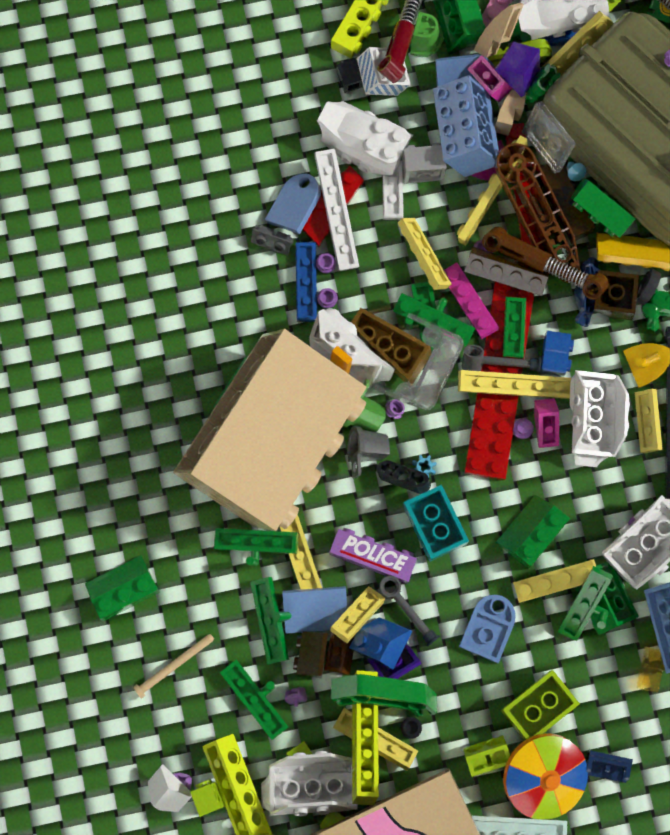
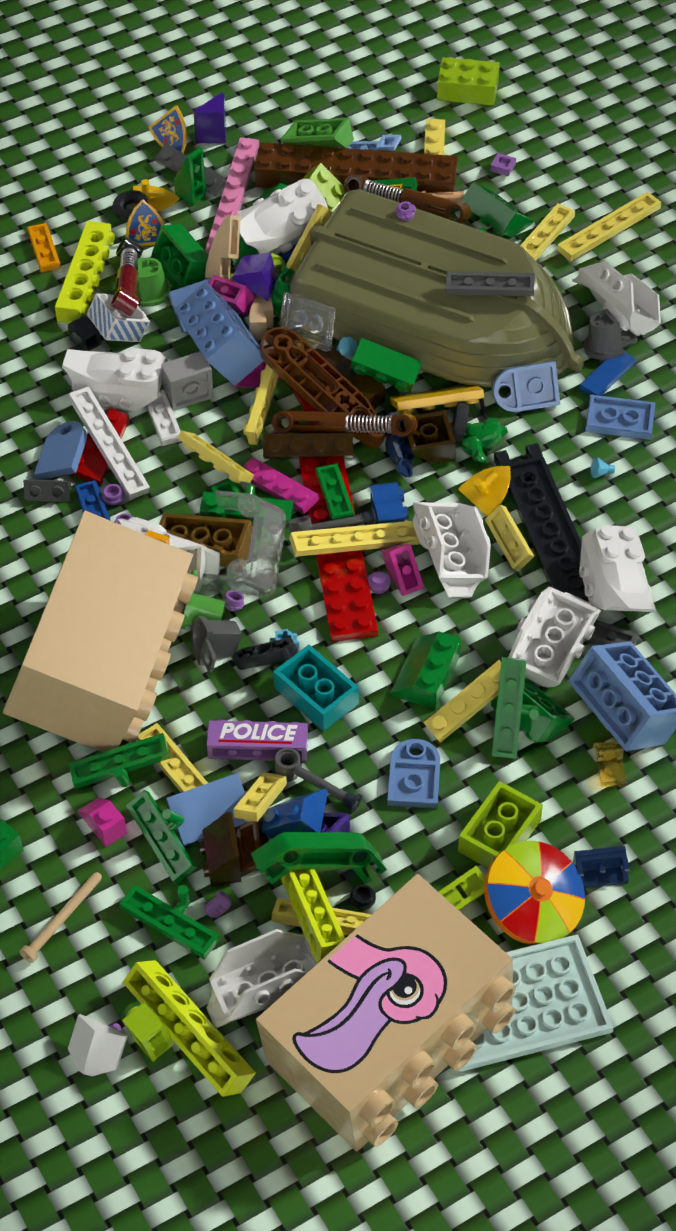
camera: 15 degrees left, 25 degrees down
none -> dark pink slope [77,797,127,847]

